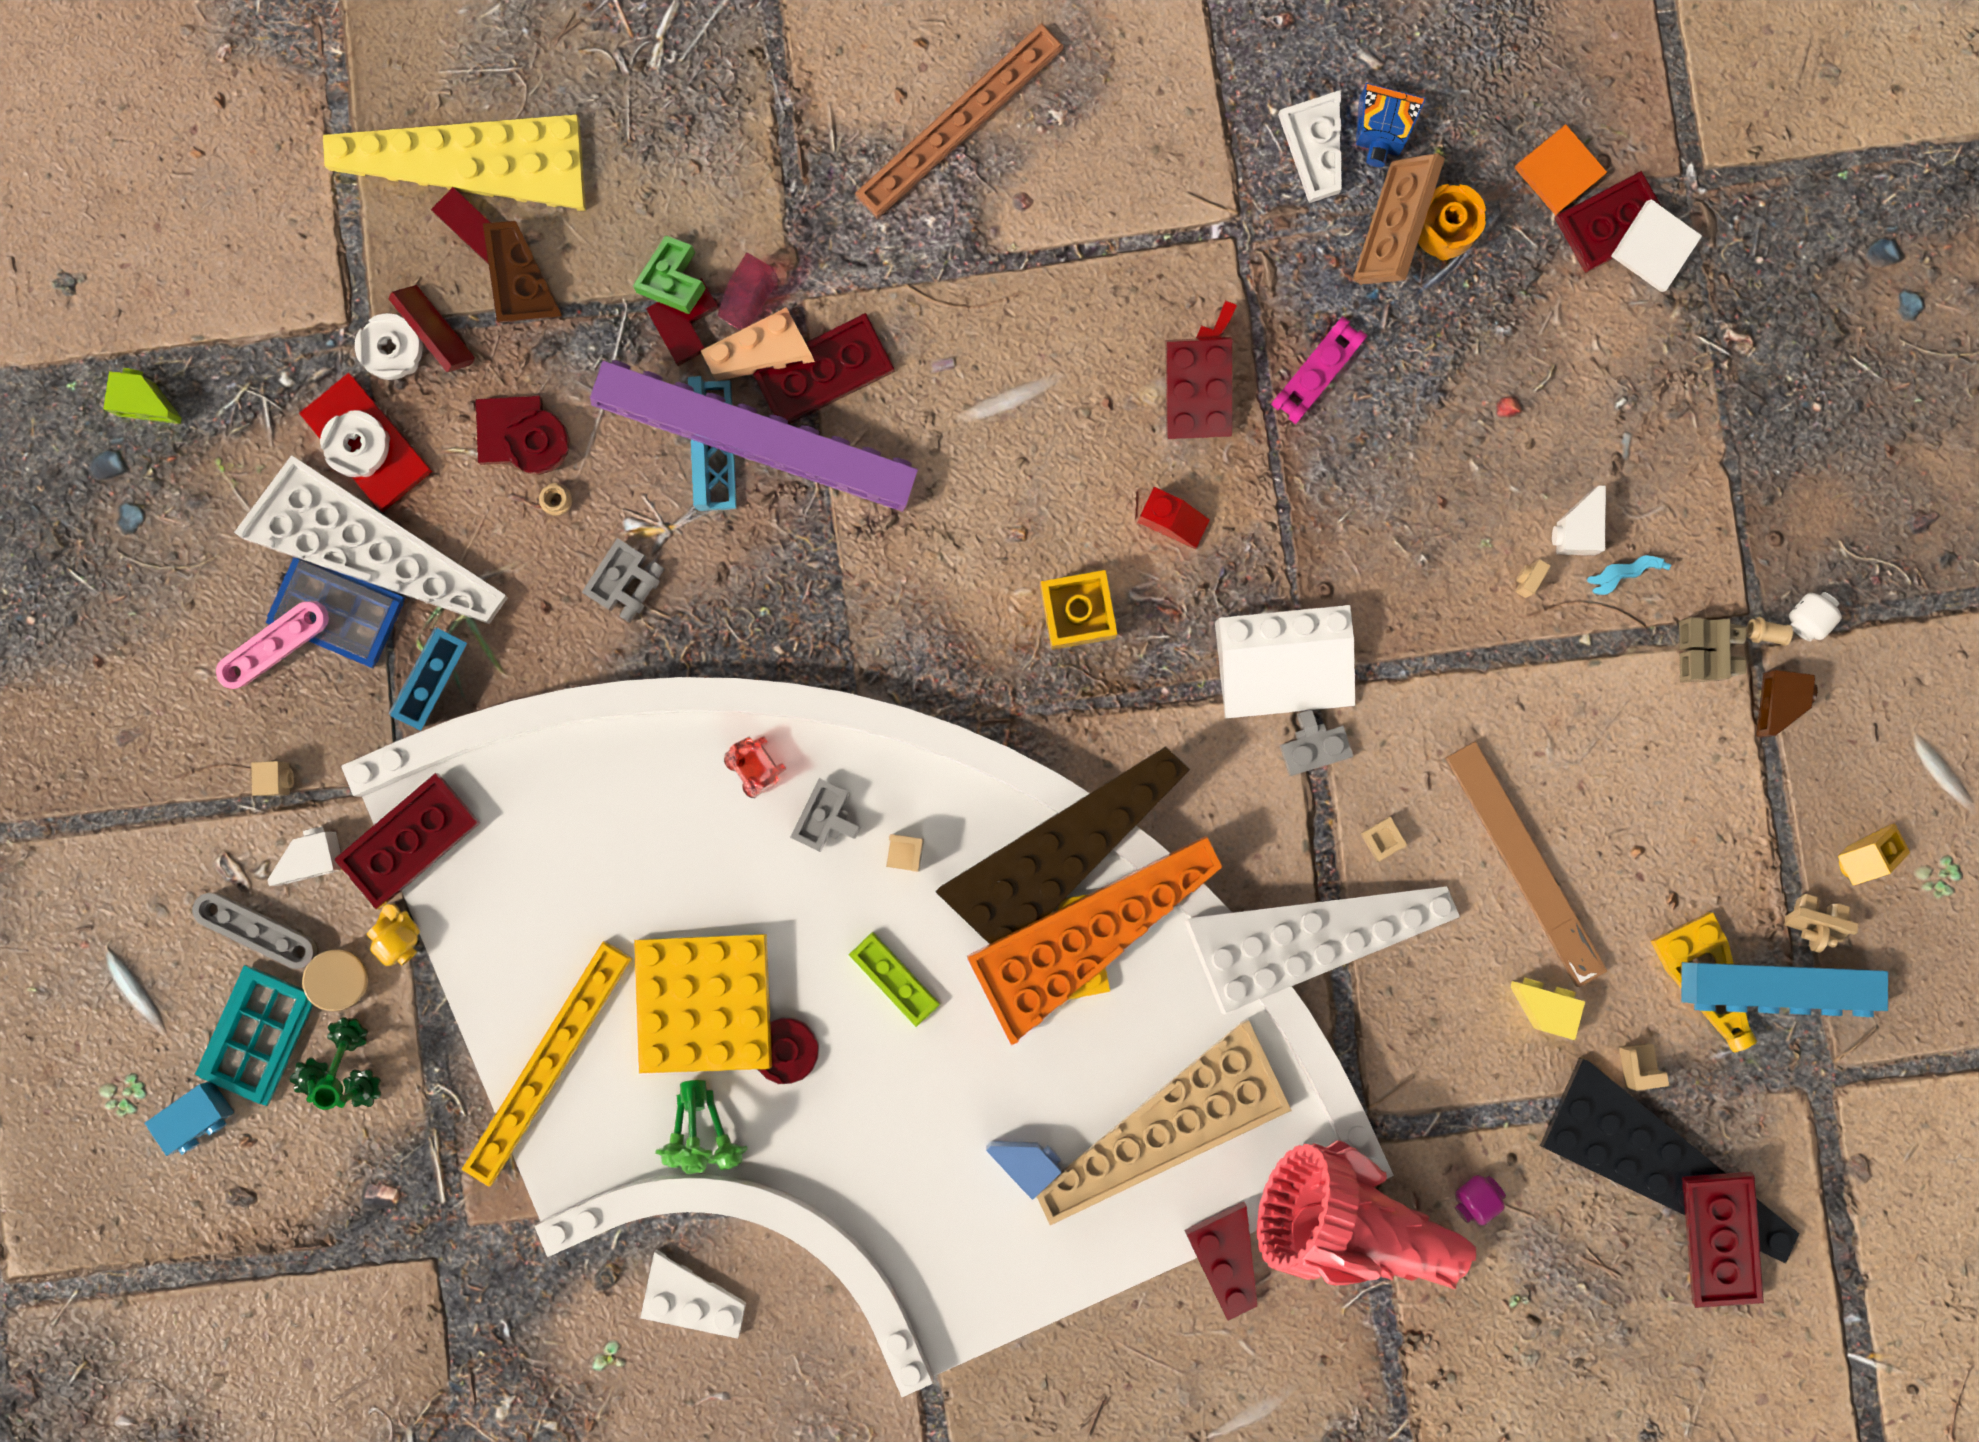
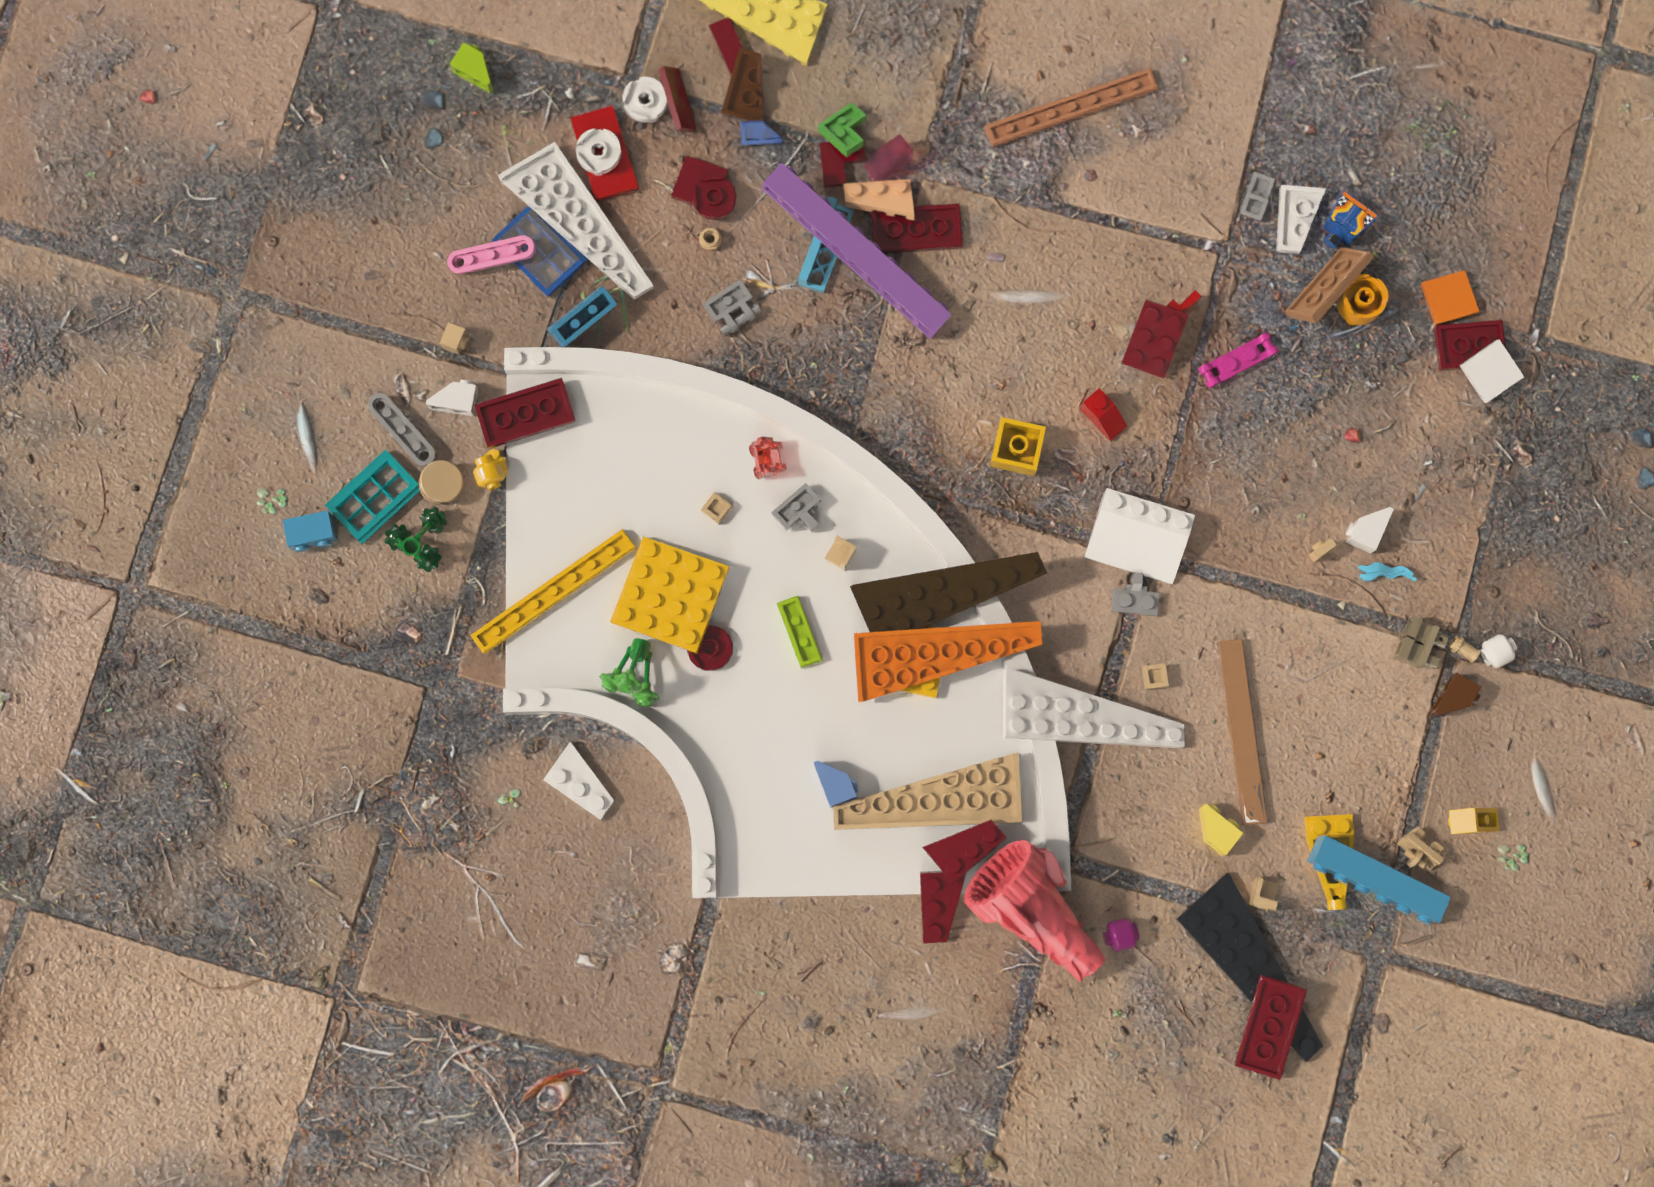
camera: 15 degrees right, 5 degrees down
none -> tan tile [701,492,733,525]
none -> blue tile [740,120,783,145]
none -> dark red wing [922,819,1007,884]
none -> light grey slope [1239,172,1275,221]

